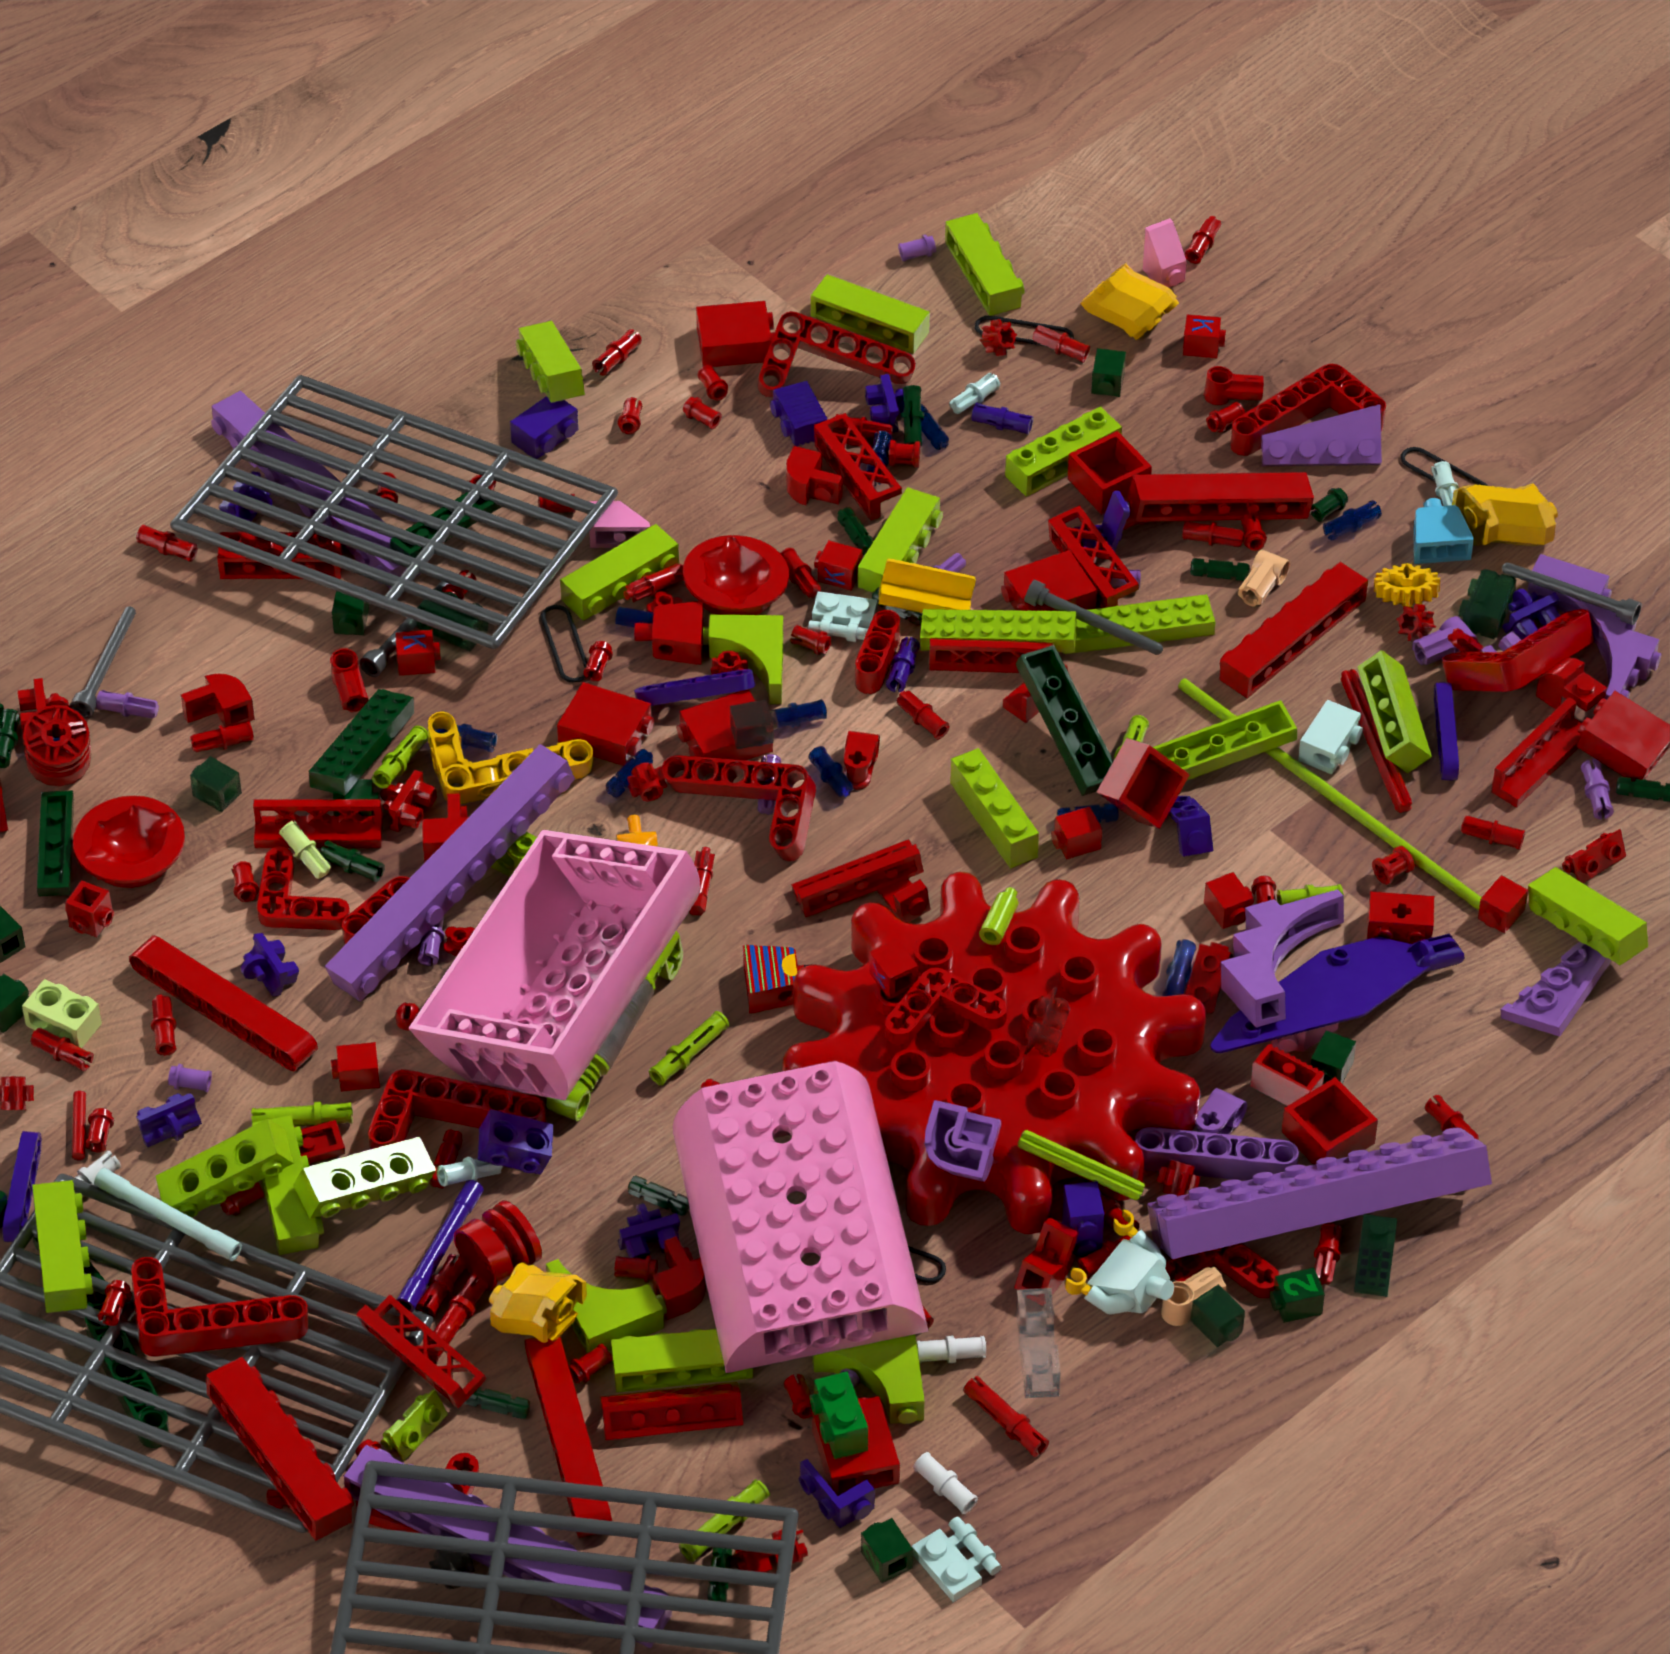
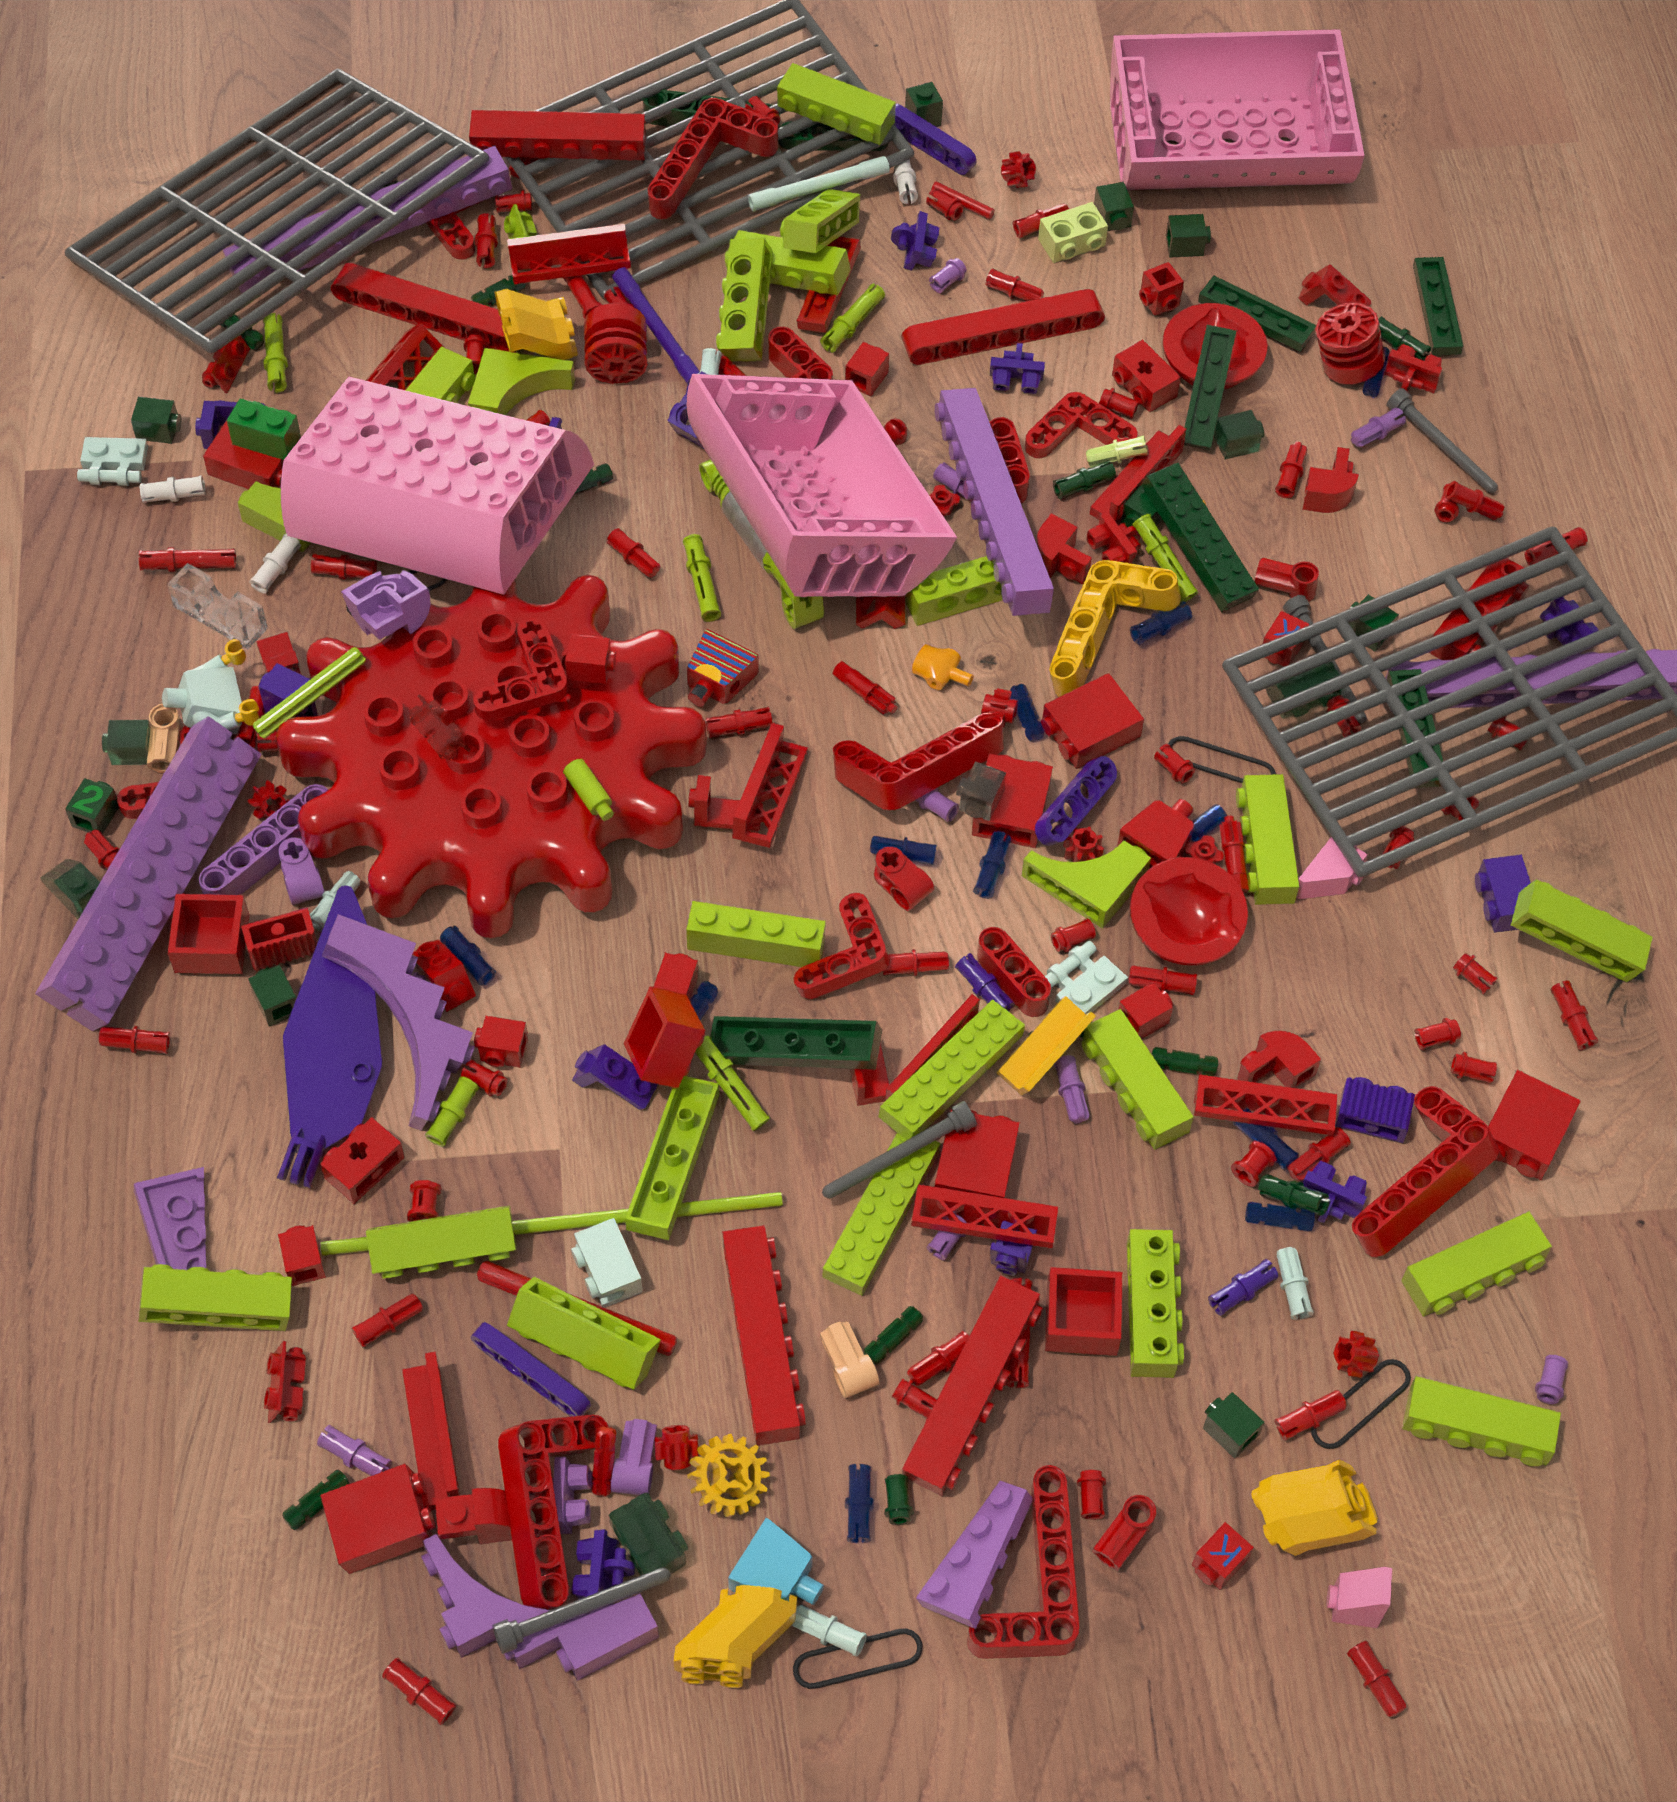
camera: 125 degrees right, 10 degrees up
none -> light aqua axle [310,871,361,932]
none -> lime brick [366,1205,517,1279]
none -> red pin [474,213,498,268]
none -> red pin [705,706,772,738]
none -> red beam [793,893,890,999]
none -> red brick [1112,339,1181,413]
none -> dark green plate [1184,325,1237,450]
none -> red pin [1434,483,1459,522]
none -> red axle [1445,481,1505,520]

